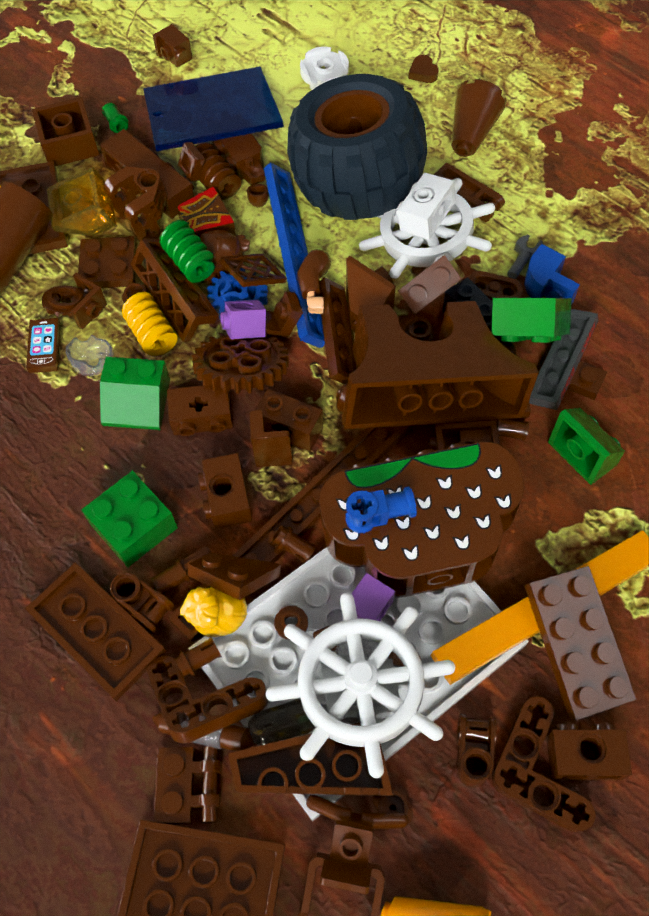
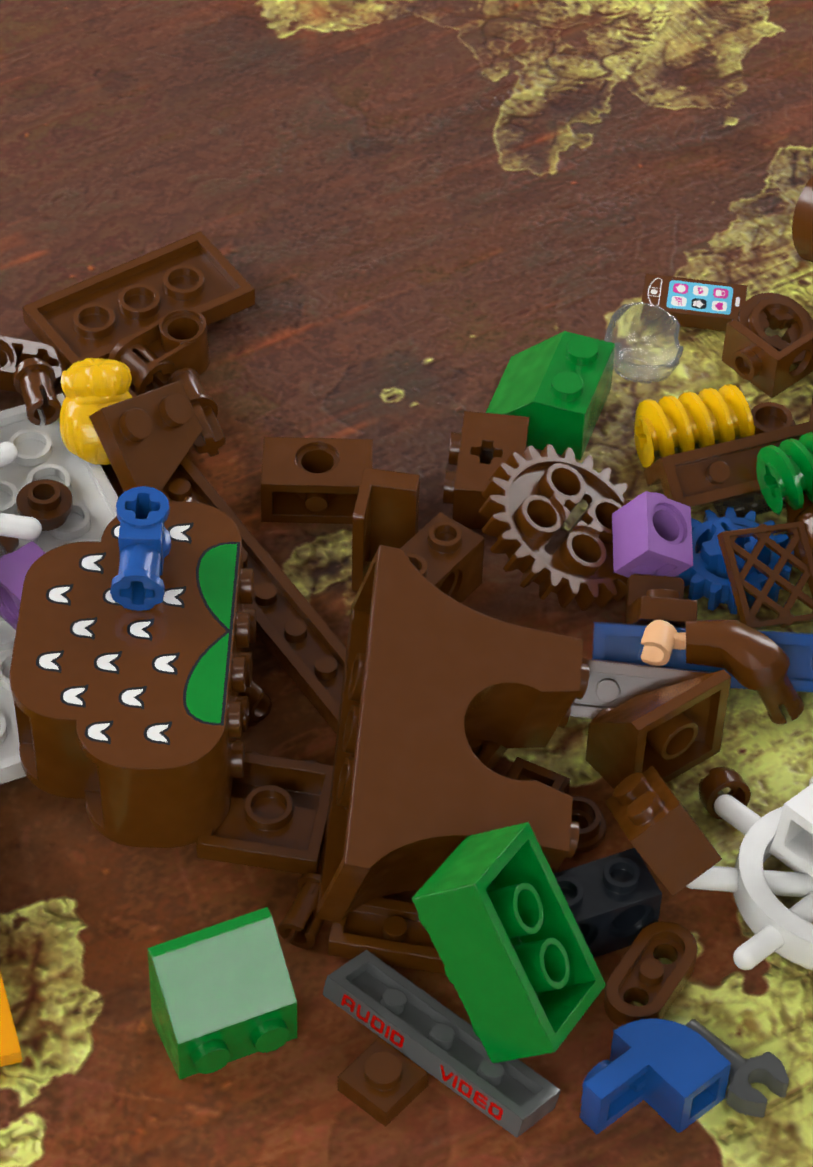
camera: 100 degrees right, 15 degrees down
green brick [81,470,178,568] -> none

